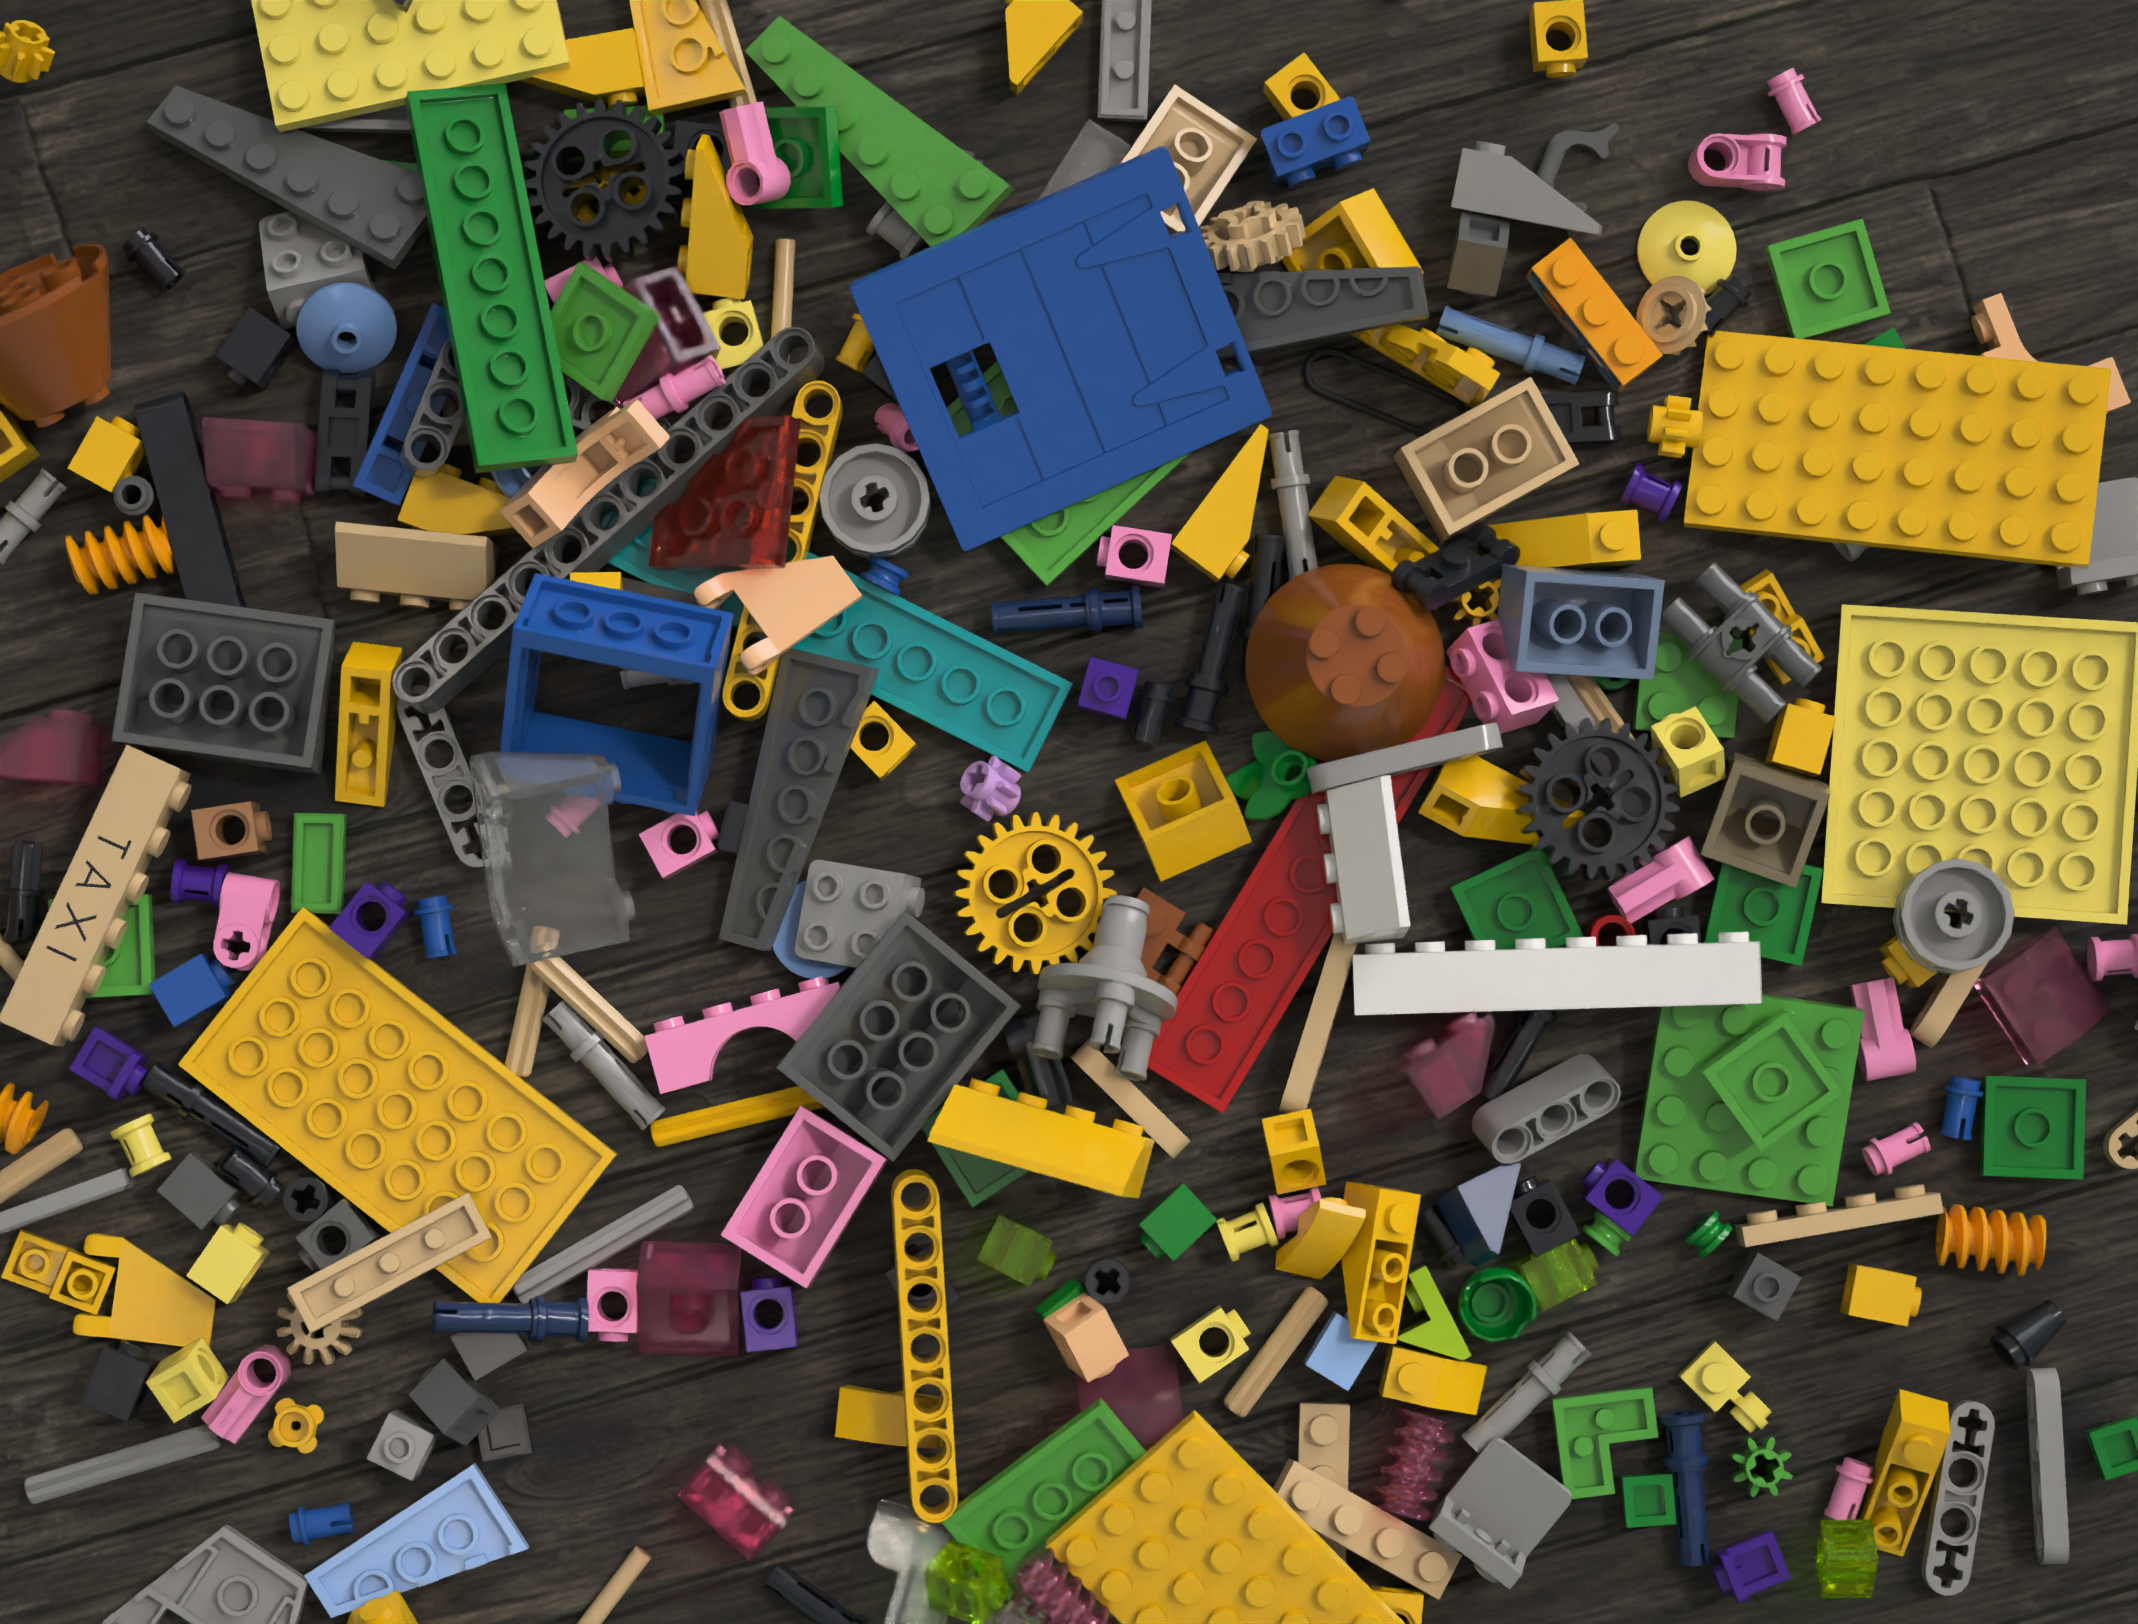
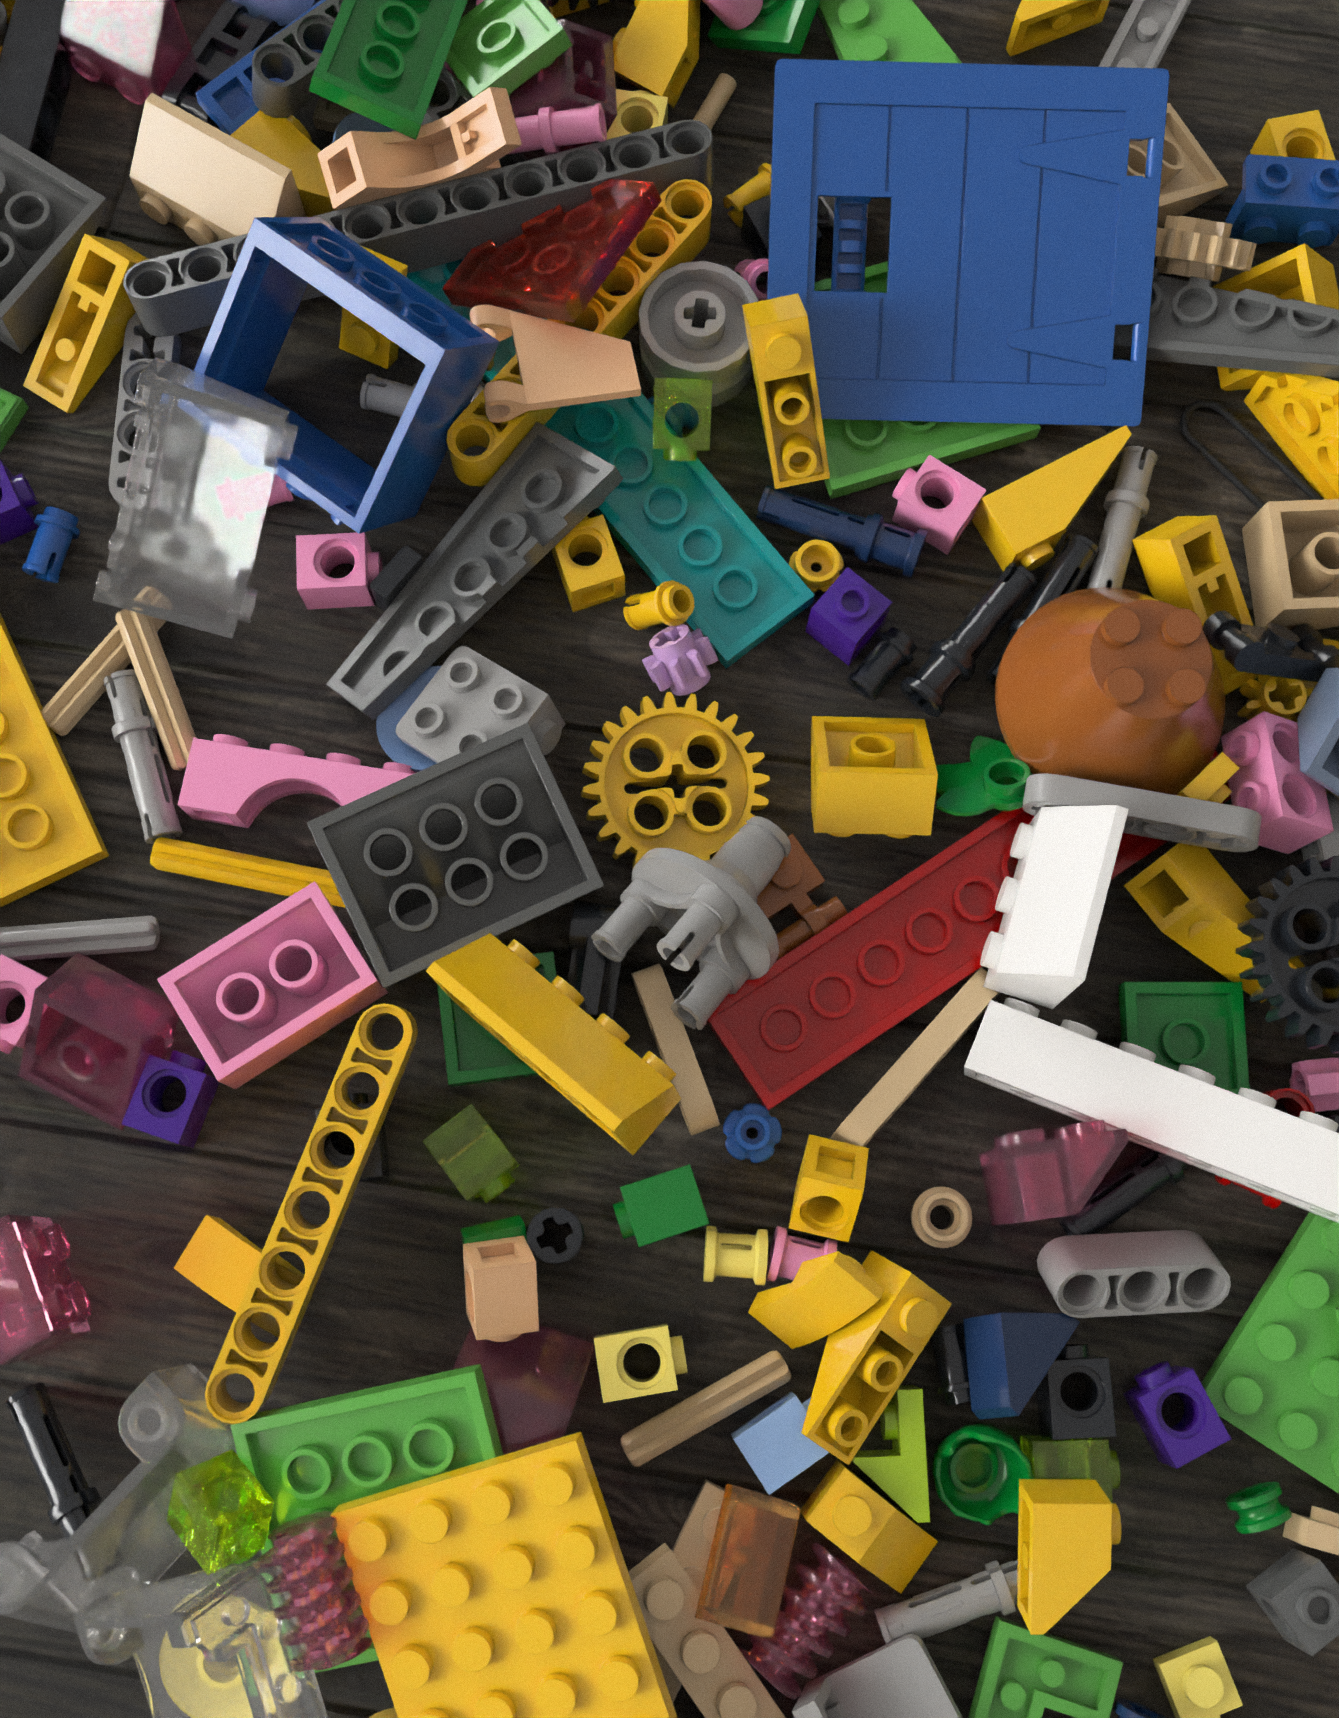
camera: 25 degrees right, 10 degrees down
bright green bush [1581,1210,1632,1257] -> none
none -> yellow pin [623,580,694,630]
none -> clear neon green brick [652,377,712,461]
none -> clear orange slope [695,1484,801,1639]
none -> blue plate [723,1103,782,1163]
none -> yellow slope [742,293,830,489]
none -> yellow plate [789,540,844,593]
none -> tan plate [911,1187,972,1248]
none -> yellow slope [1017,1479,1121,1635]
none -> yellow plate [1177,752,1240,803]

